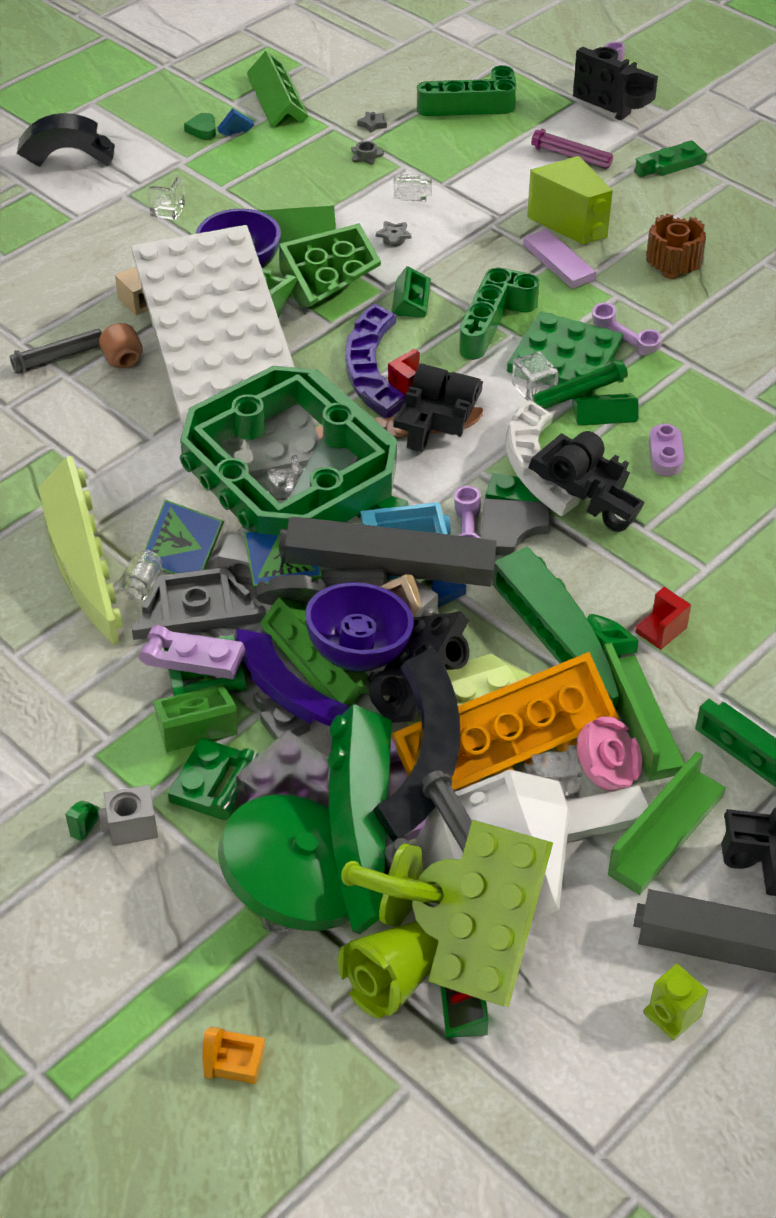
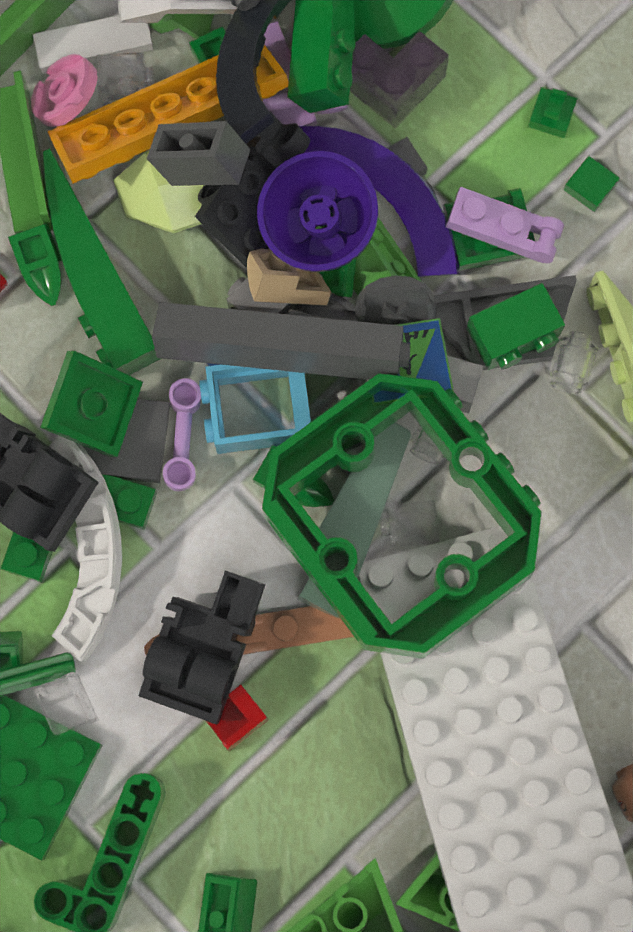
camera: 175 degrees left, 30 degrees up
green tile [65,800,100,841] -> none
light grey brick [99,785,158,846] -> none
piece [140,499,225,574] -> none
bright green slope [153,684,237,752] -> none
green plate [168,738,261,820] -> none
dark purple tile [345,303,405,418] -> none
none -> green tile [40,350,143,457]
none -> dark grey brick [147,121,250,186]
none -> green brick [466,283,565,370]
none -> green tile [528,87,578,138]
none -> green tile [563,155,620,213]

